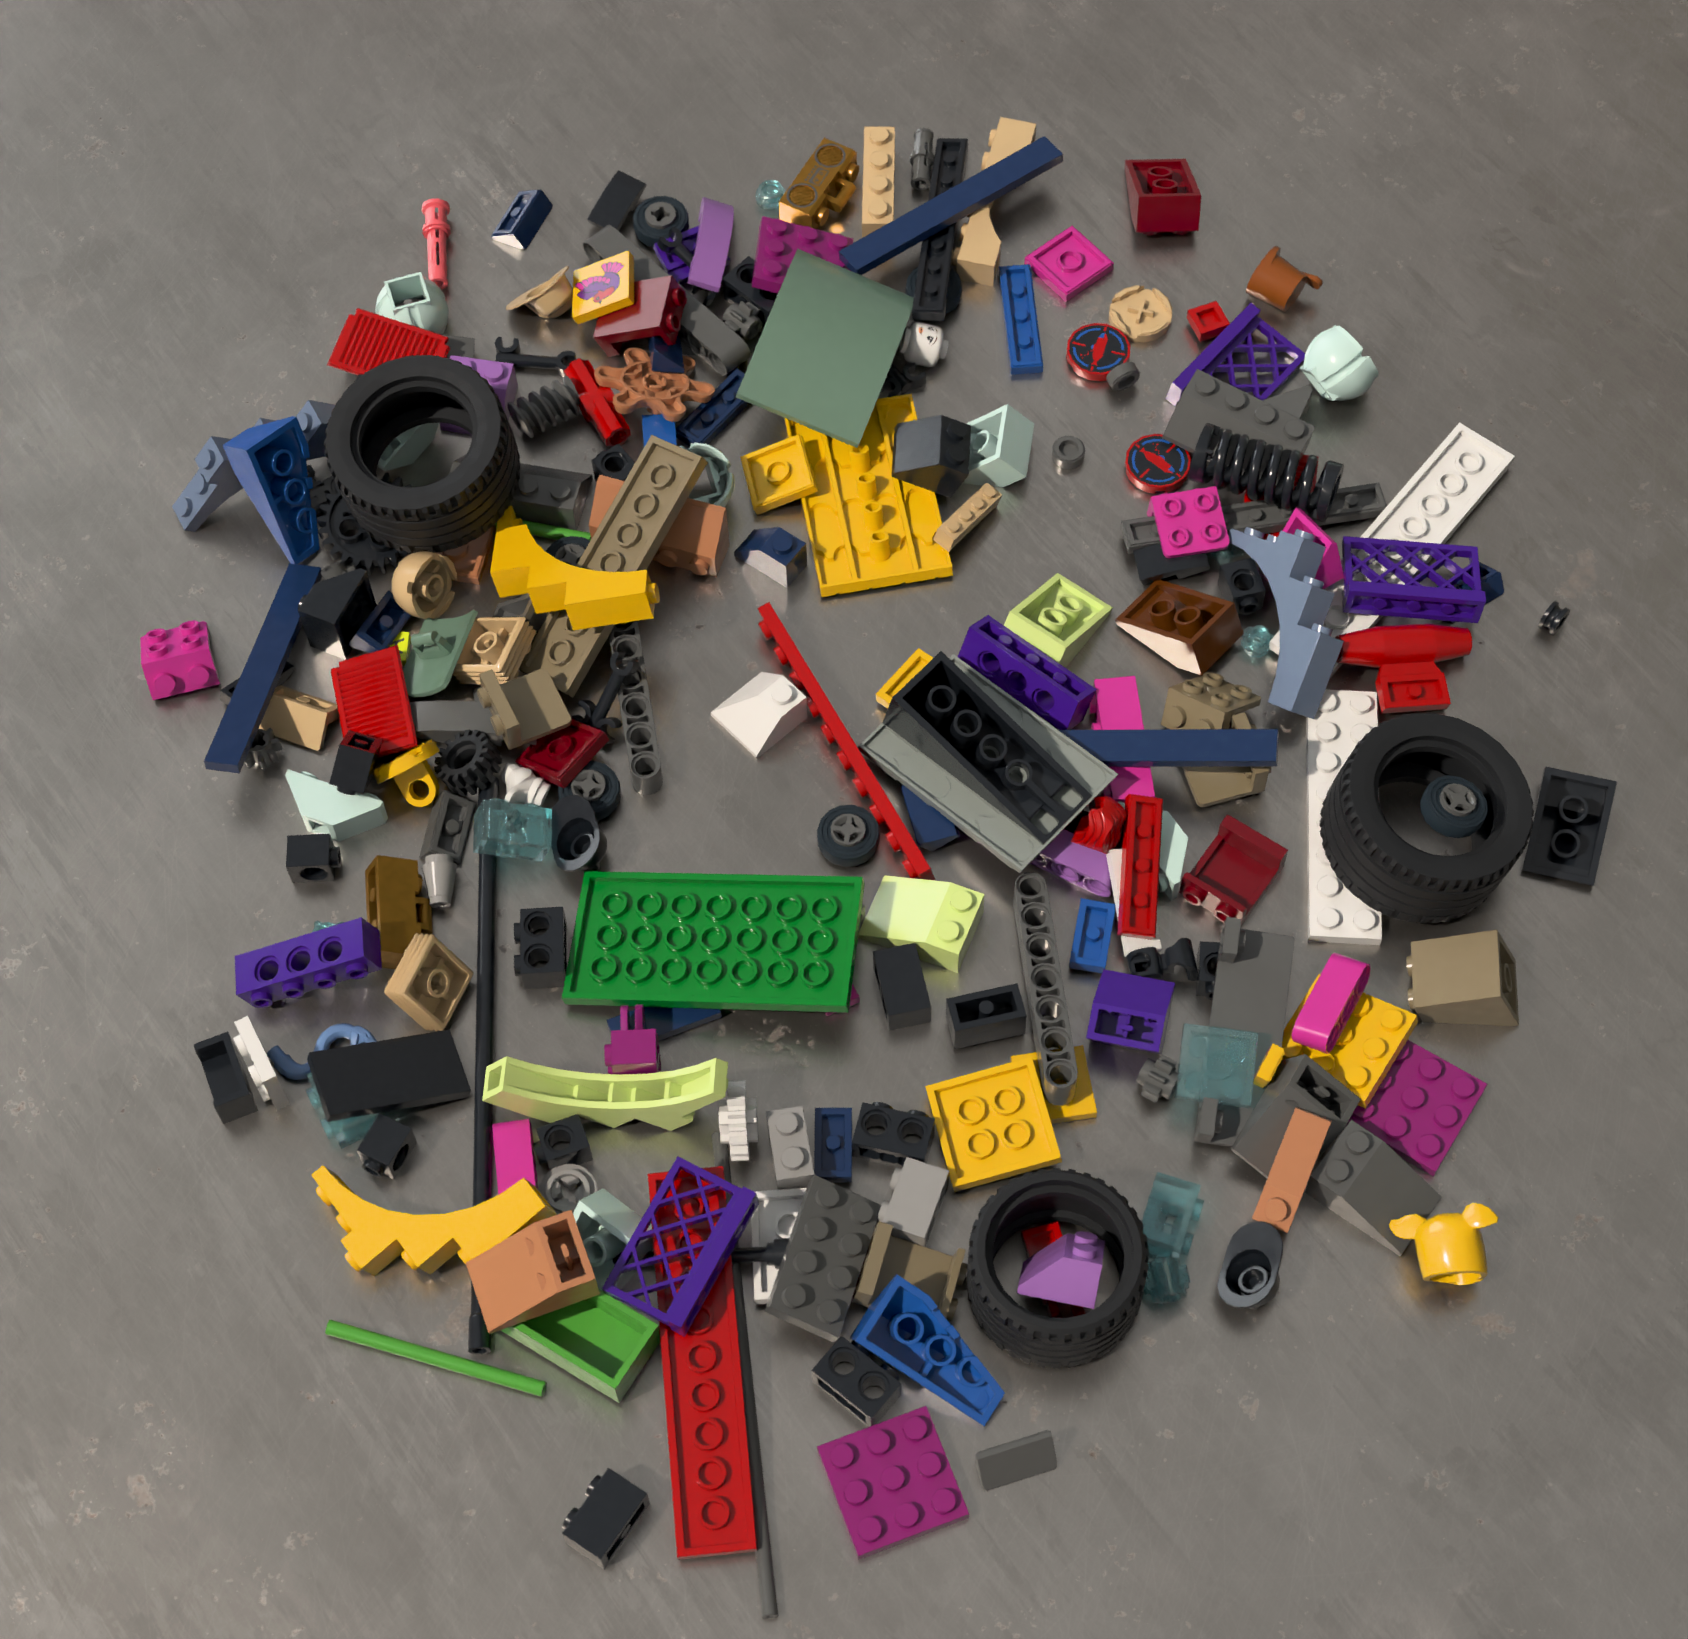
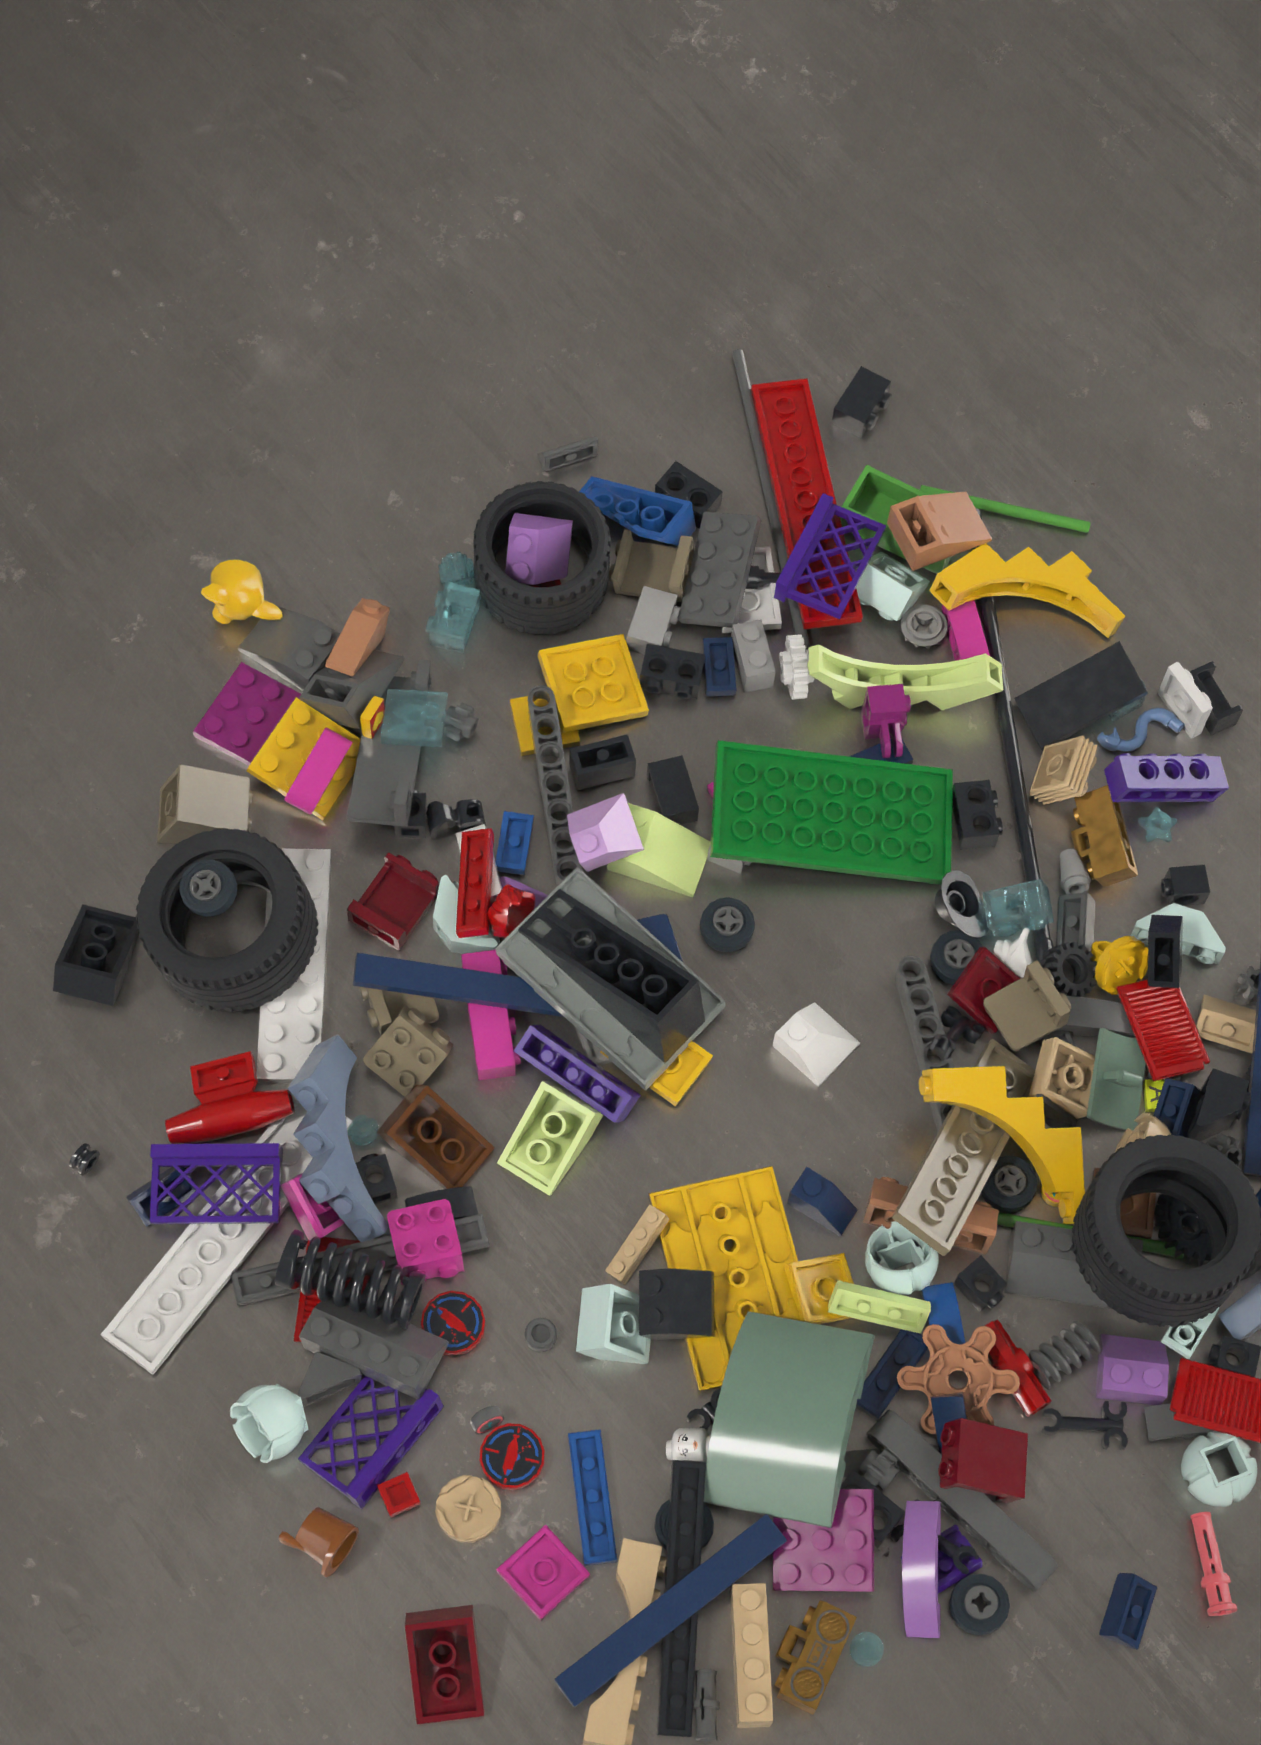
camera: 170 degrees right, 5 degrees up
black brick [356,1113,417,1179] -> none
tan piece [506,266,573,318] -> none
black brick [533,1114,593,1171] -> none
yellow tile [572,250,634,324] -> none
black slope [587,170,647,231] -> none
red plate [757,602,936,881] -> none
magenta plate [817,1406,969,1560] -> none
dark purple slope [1086,969,1175,1055] -> none
black piece [1217,1221,1283,1310] -> none
none -> lavender slope [567,793,644,872]
none -> yellowish green plate [828,1280,931,1334]

